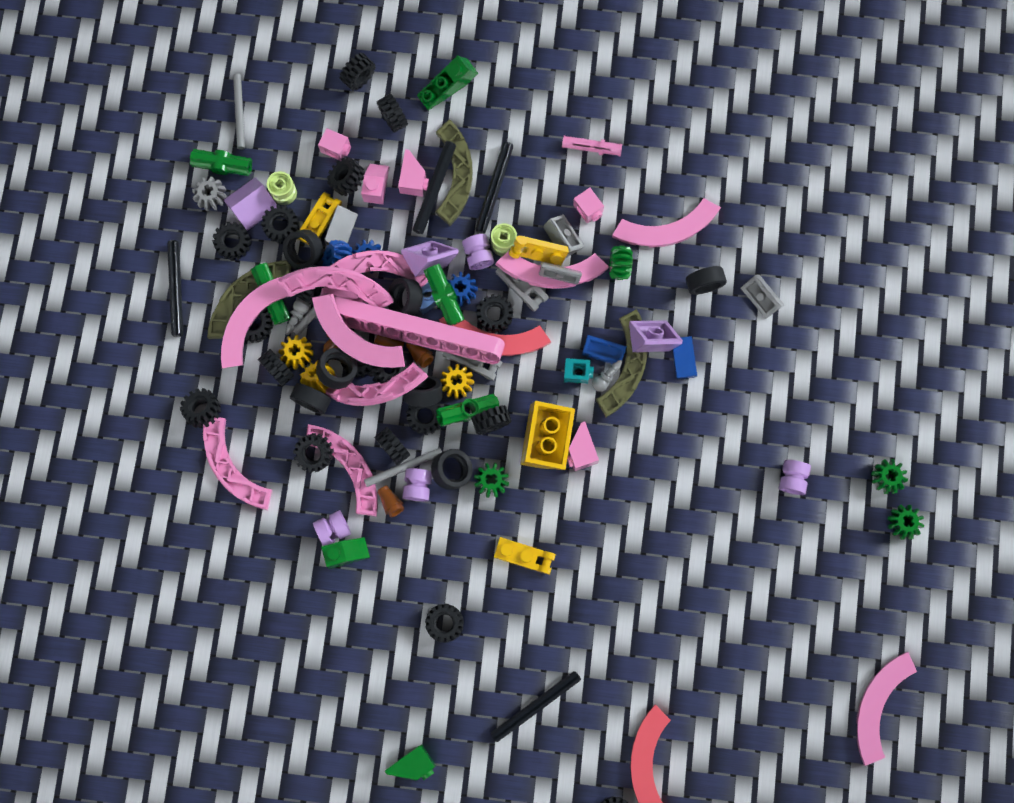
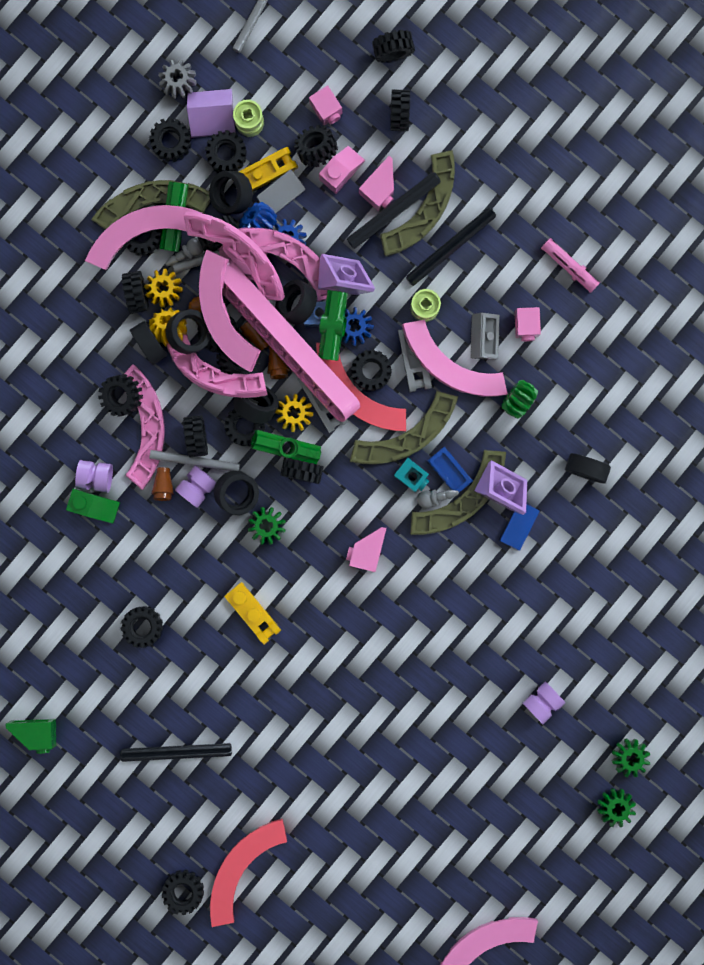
camera: 30 degrees right, 10 degrees up
black axle [167,240,183,337] -> none
black tyre [180,388,221,428] -> none
green piece [190,149,252,176] -> none
bright pink tile [203,417,272,510] -> none
green slope [417,55,479,110] -> none
lavender wheel [462,234,494,270] -> none
yellow plate [509,236,569,266] -> none
yellow slope [520,401,575,470] -> none
light grey slope [539,262,582,285] -> none
bright pink tile [612,198,721,247] -> none
light grey slope [741,274,784,319] -> none
none -> olive tile [350,391,458,464]

